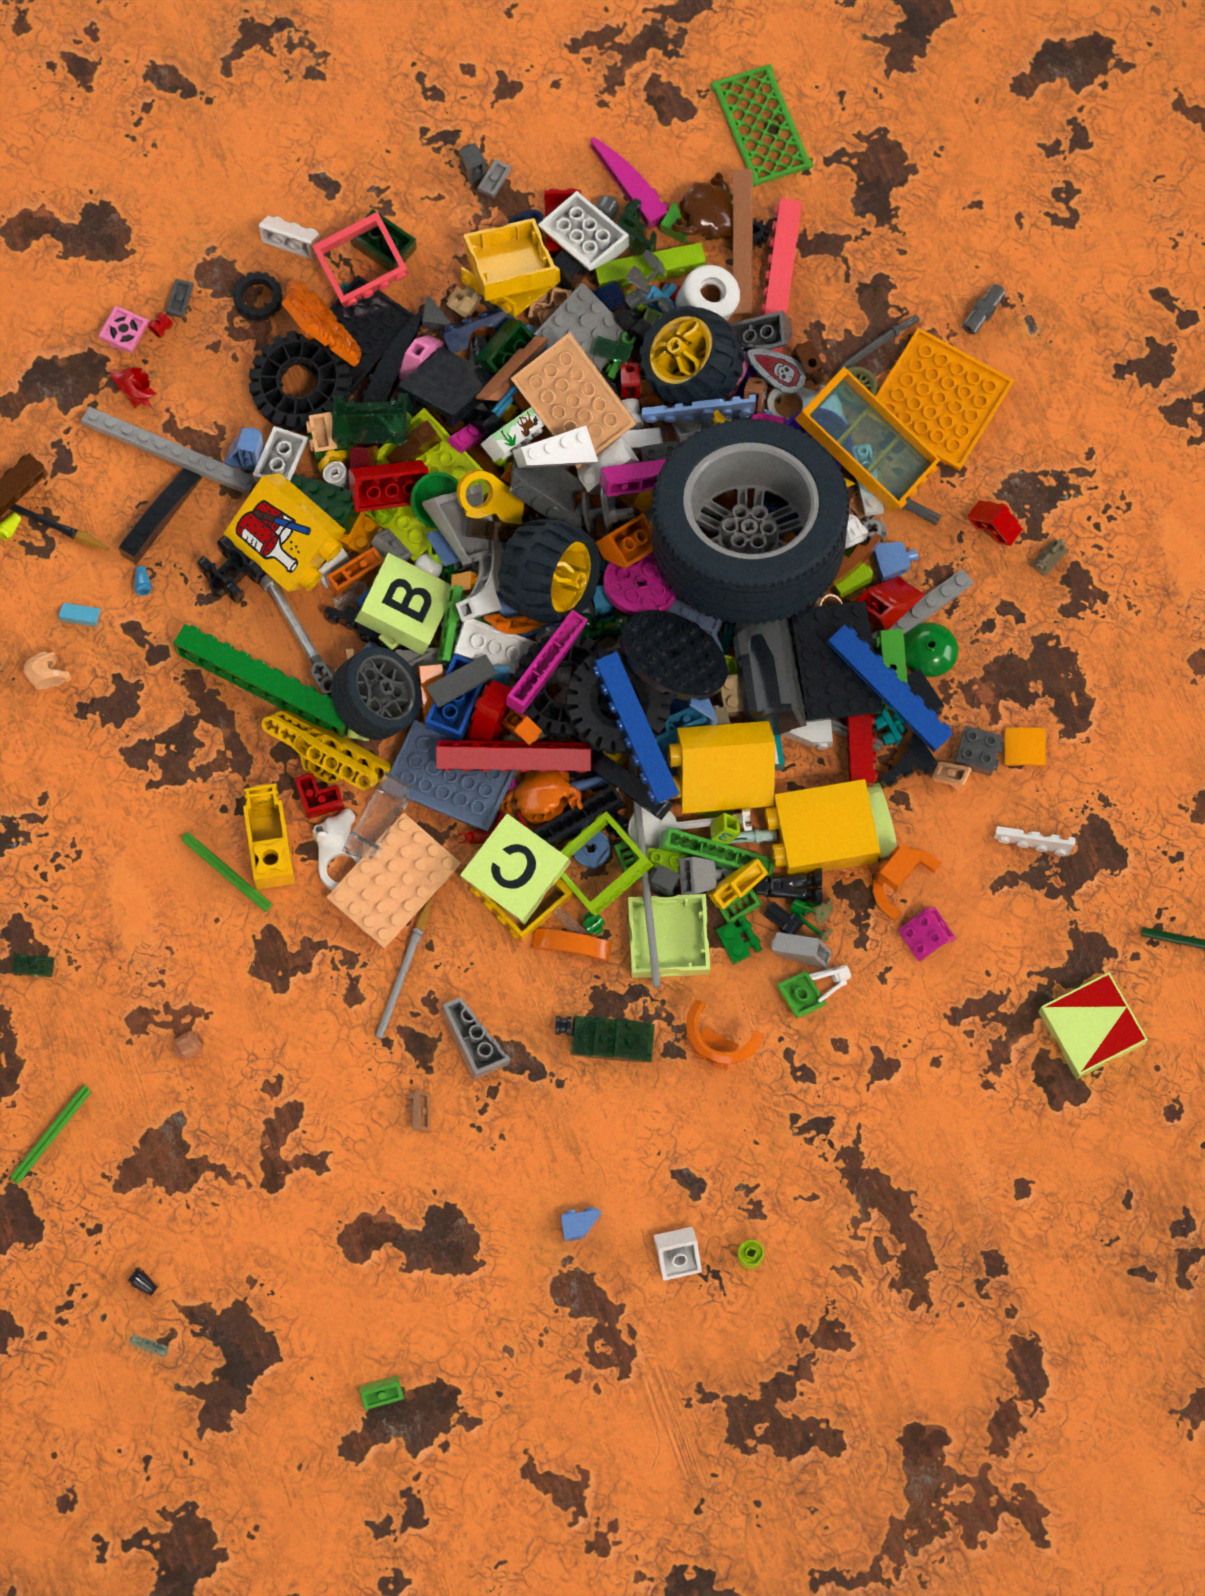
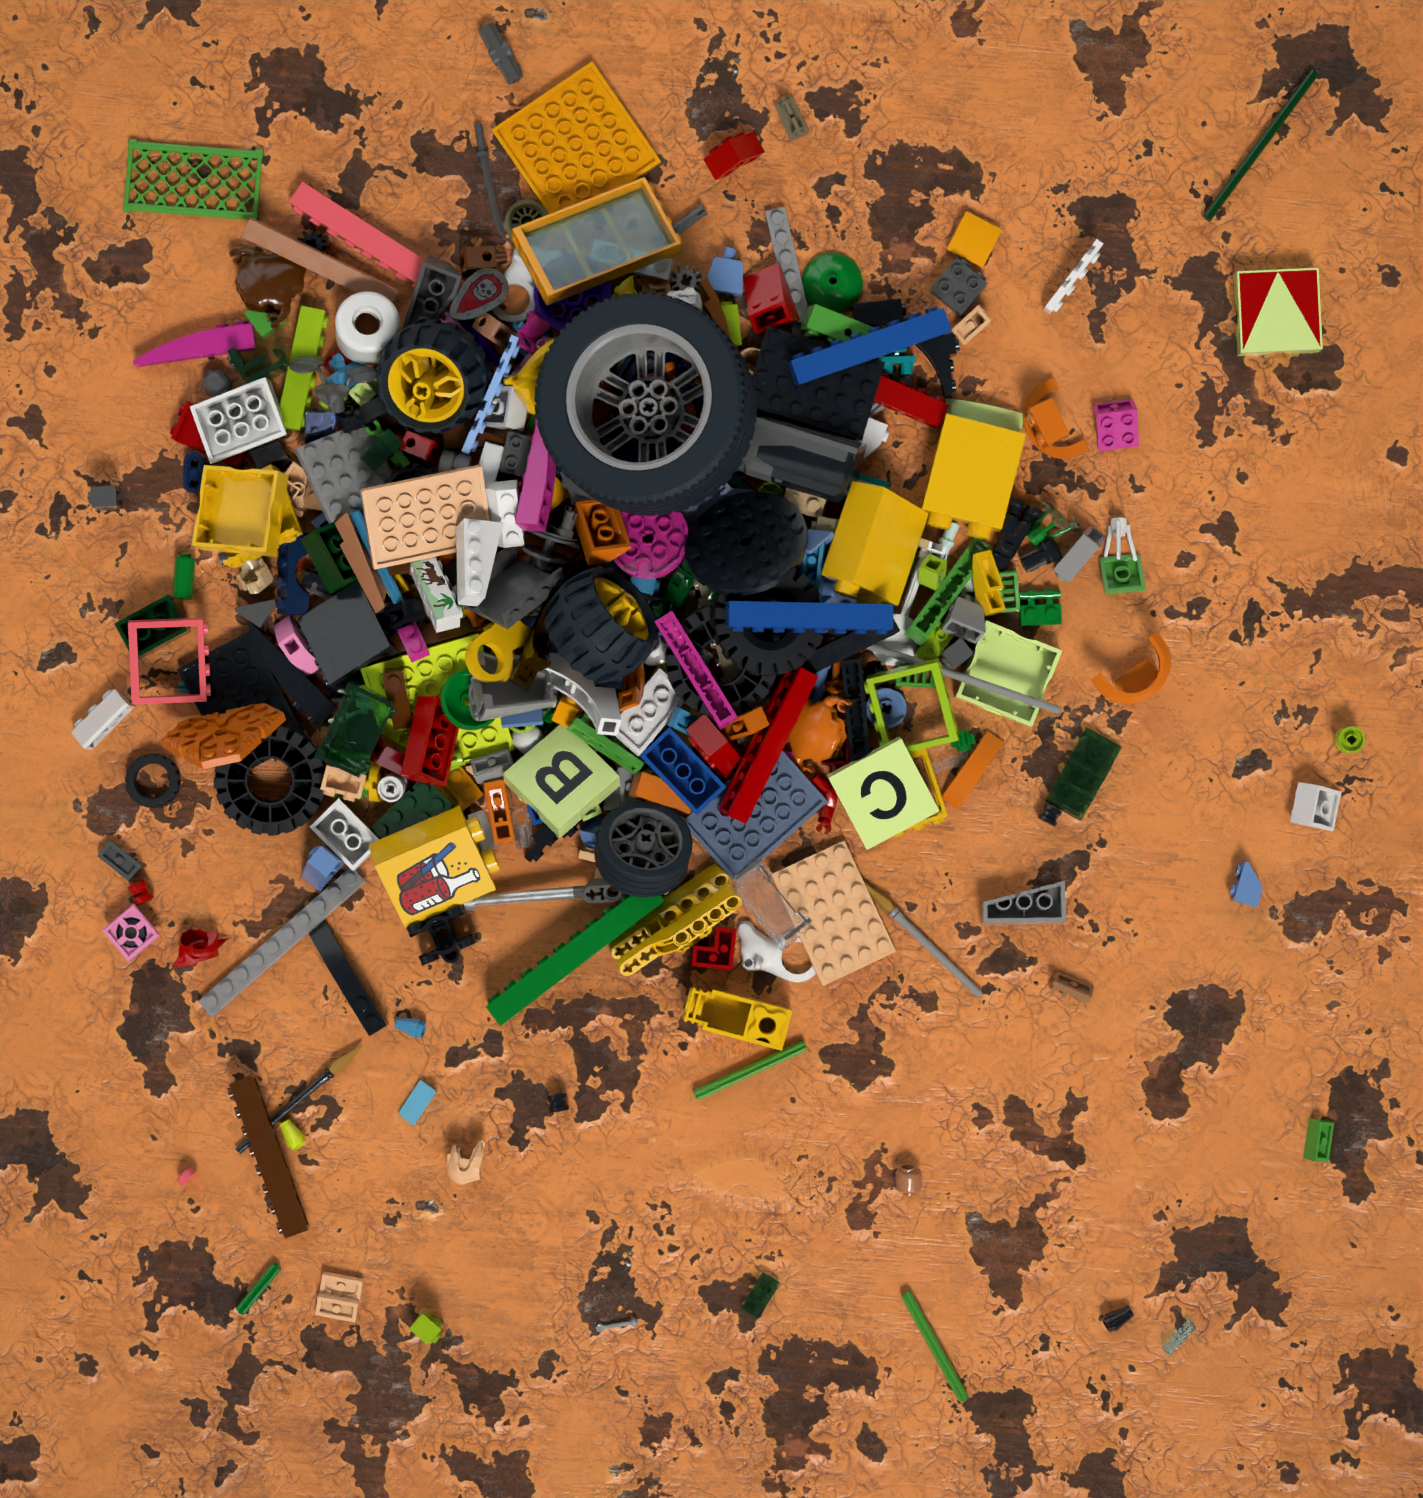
camera: 65 degrees left, 15 degrees up
dark grey piece [426,654,498,708] -> none
light grey plate [478,159,511,199] -> none
none -> green brick [172,553,195,600]
none -> black wheel [547,1093,569,1113]

